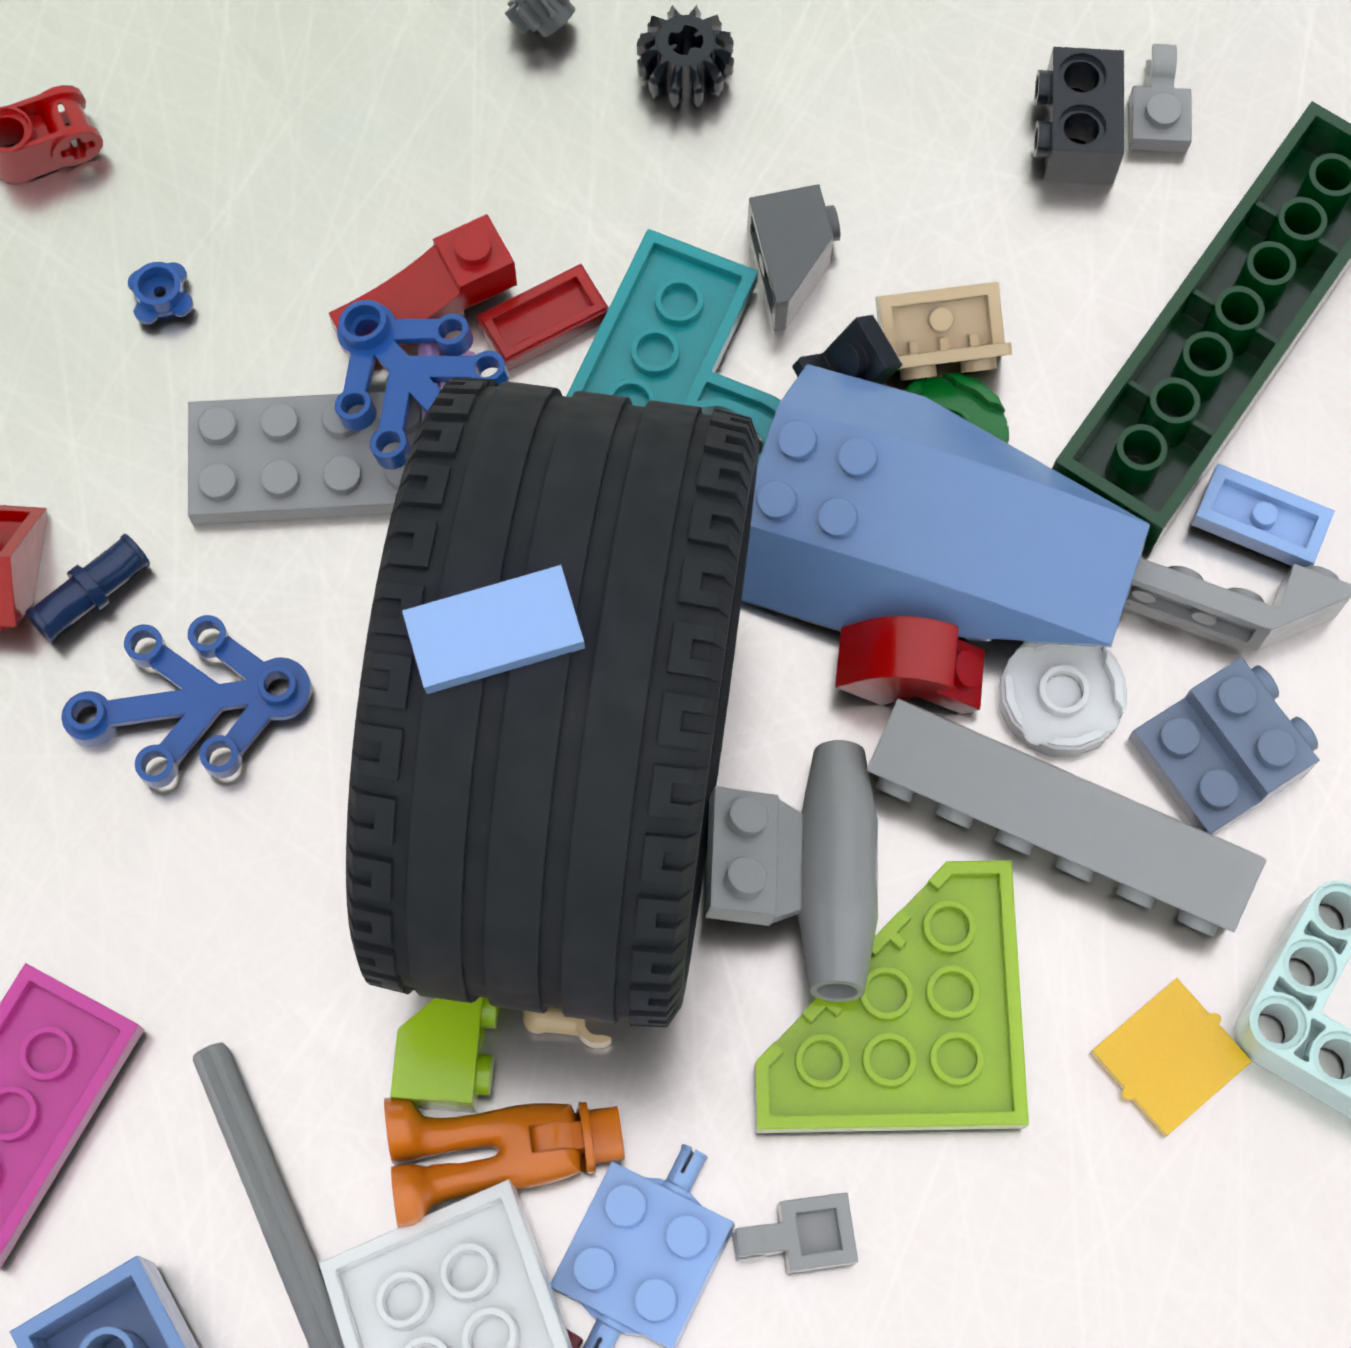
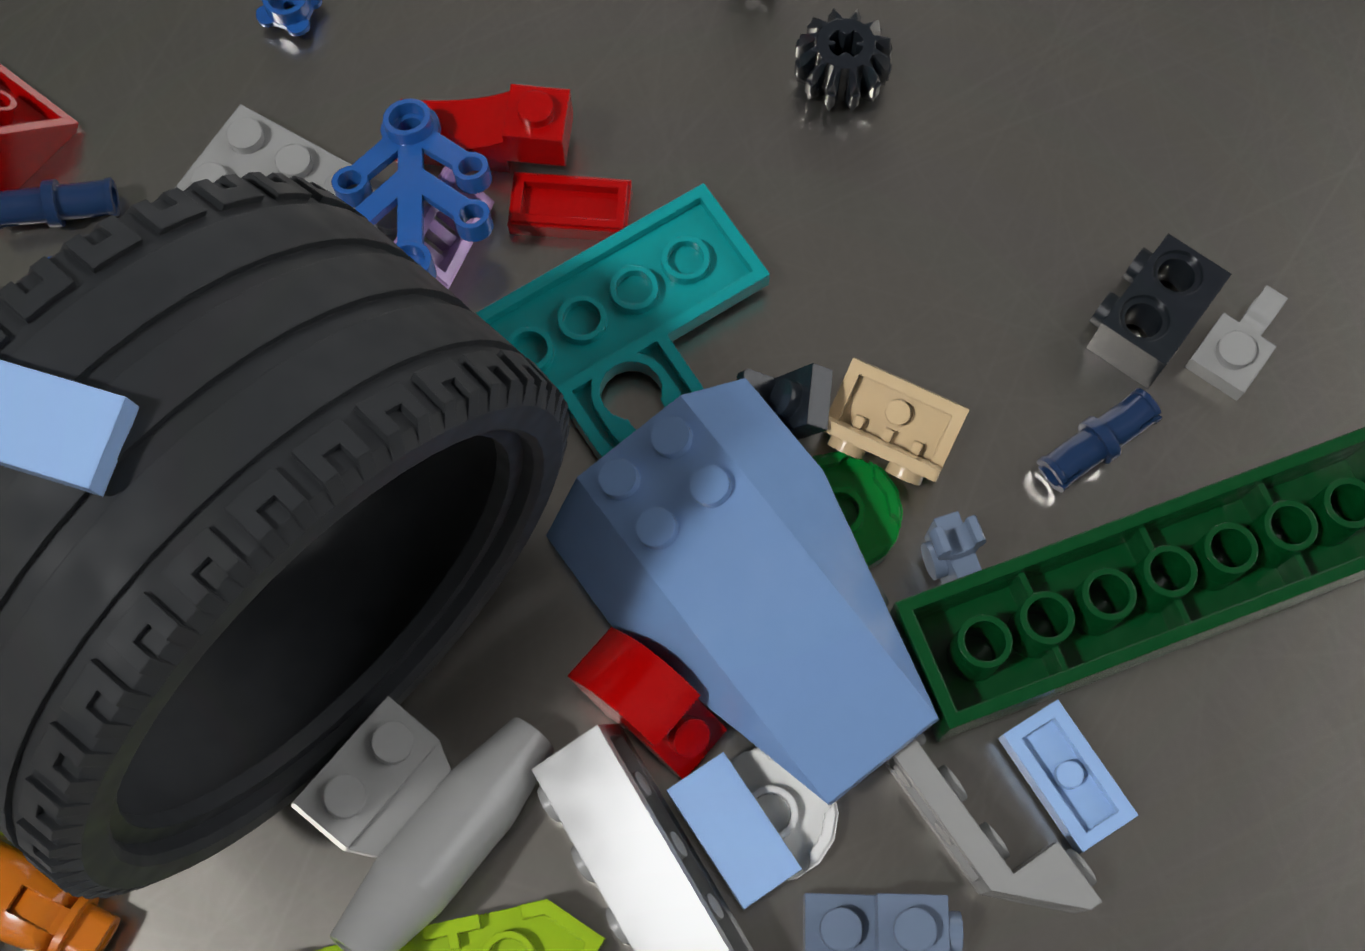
camera: 35 degrees right, 0 degrees up
dark grey slope [747,184,841,331] -> none
none -> light blue tile [666,752,802,910]
none -> sand blue plate [921,511,986,584]
none -> dark blue pin [1037,388,1162,493]

